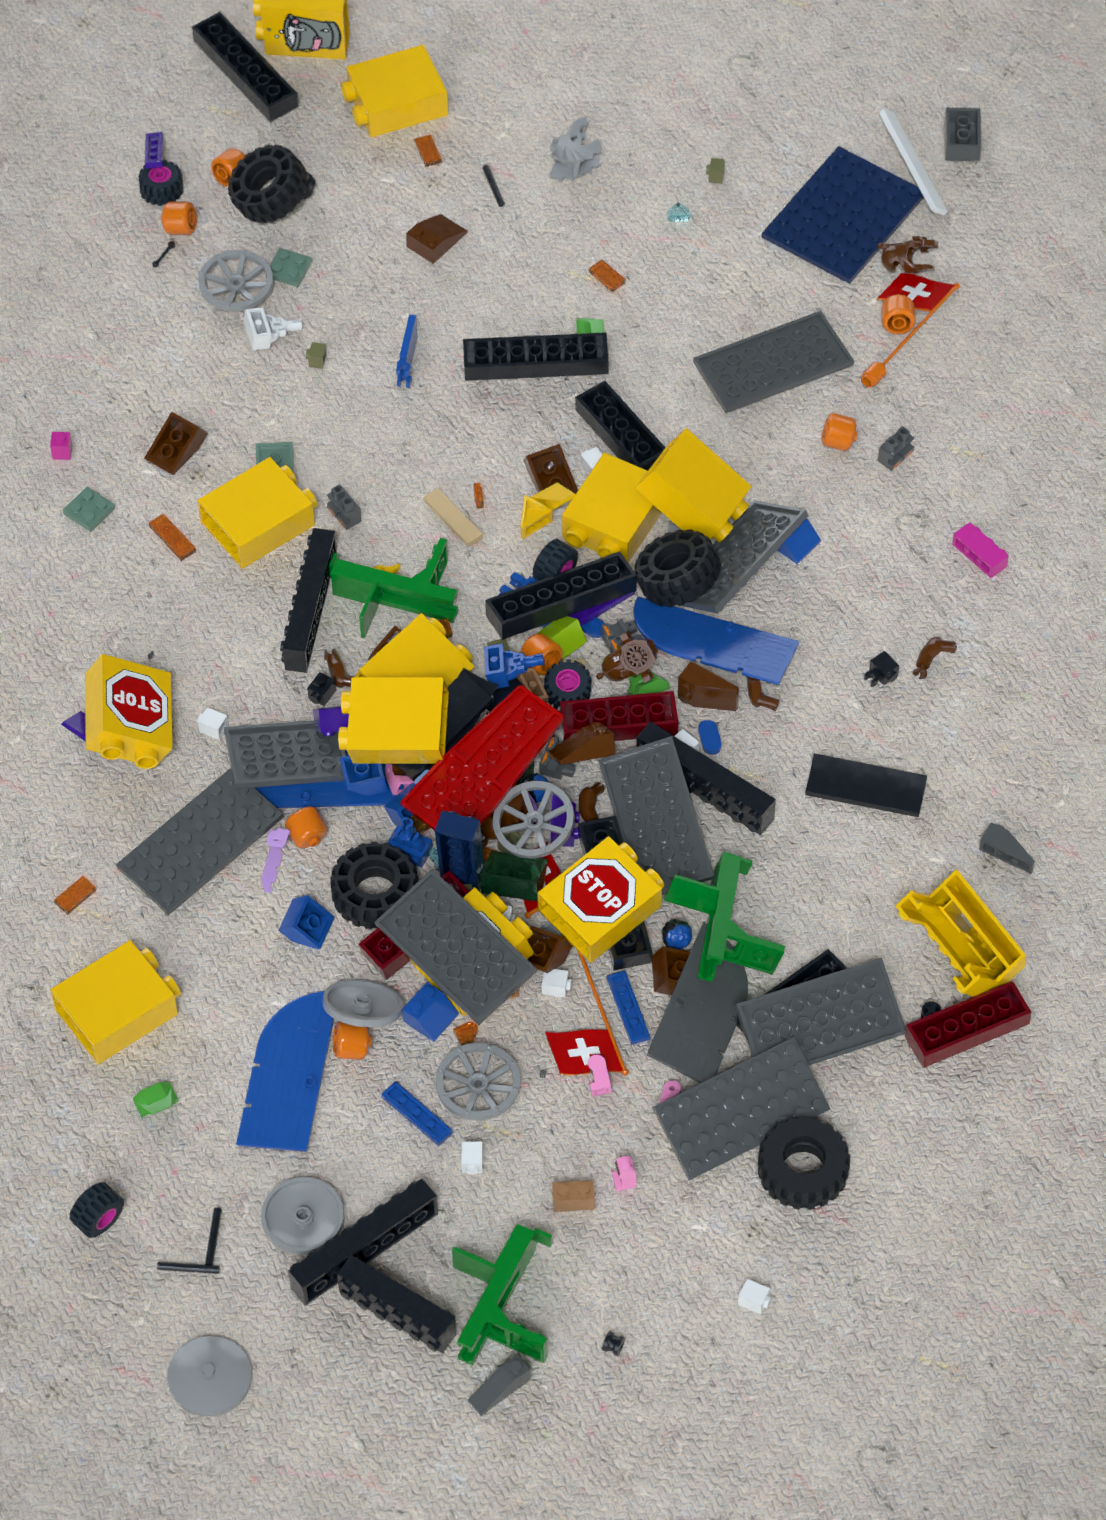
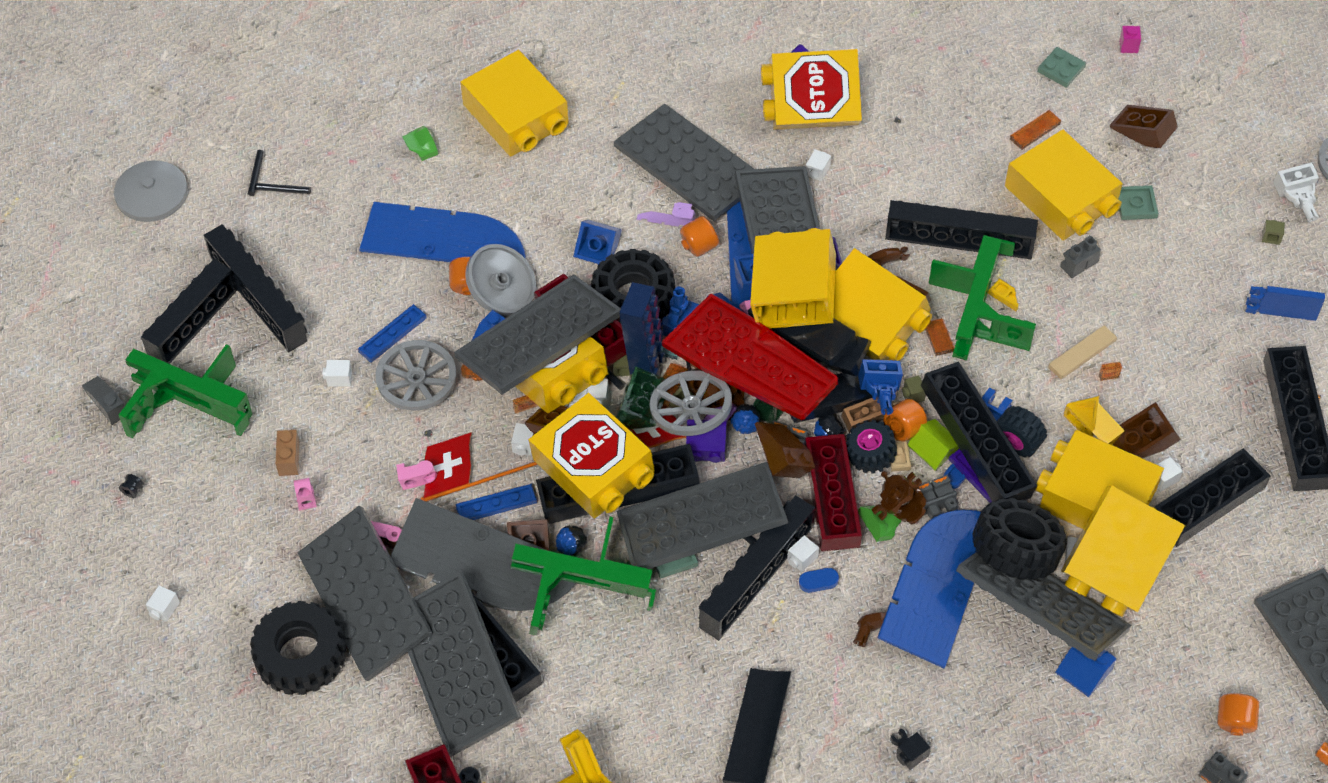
camera: 90 degrees right, 0 degrees up
clear orange tile [54,876,97,915] -> none
black wheel [69,1182,124,1238] -> none
light grey dish [261,1177,344,1255] -> none
black brick [307,672,336,706] -> none
reddish brown arm [579,782,605,822] -> none
reddish brown slope [678,661,739,711] -> none

